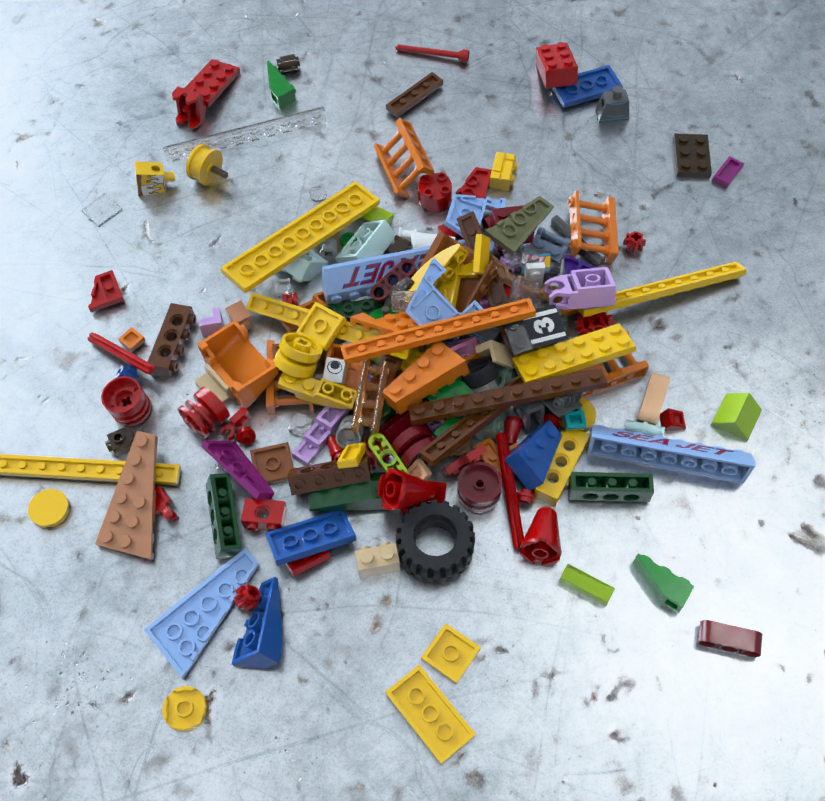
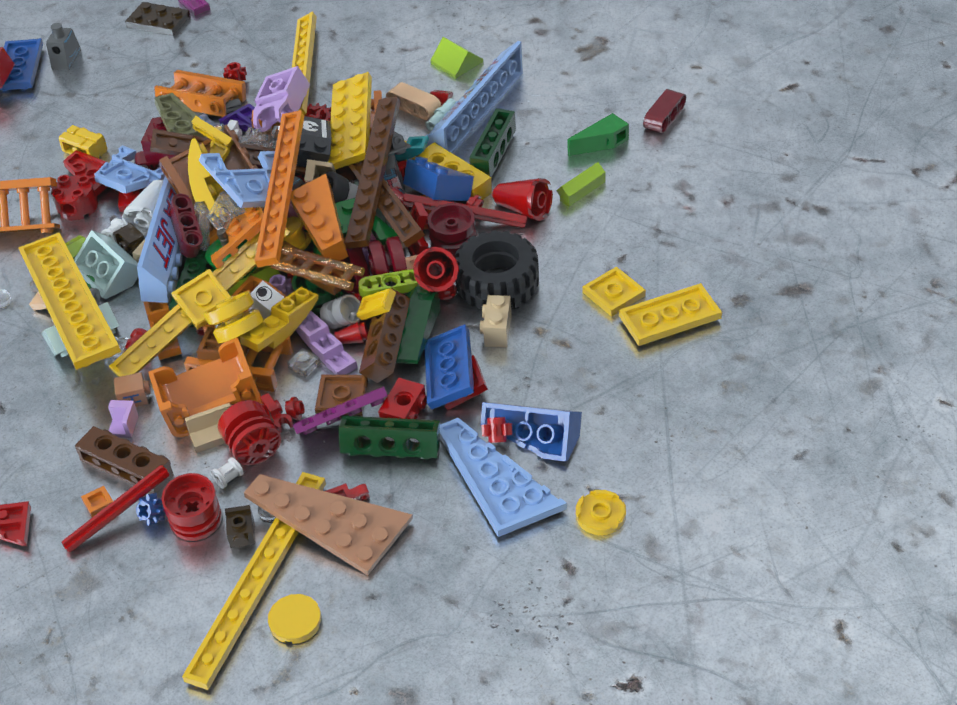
camera: 70 degrees left, 15 degrees down
none -> white bush [211,457,244,489]

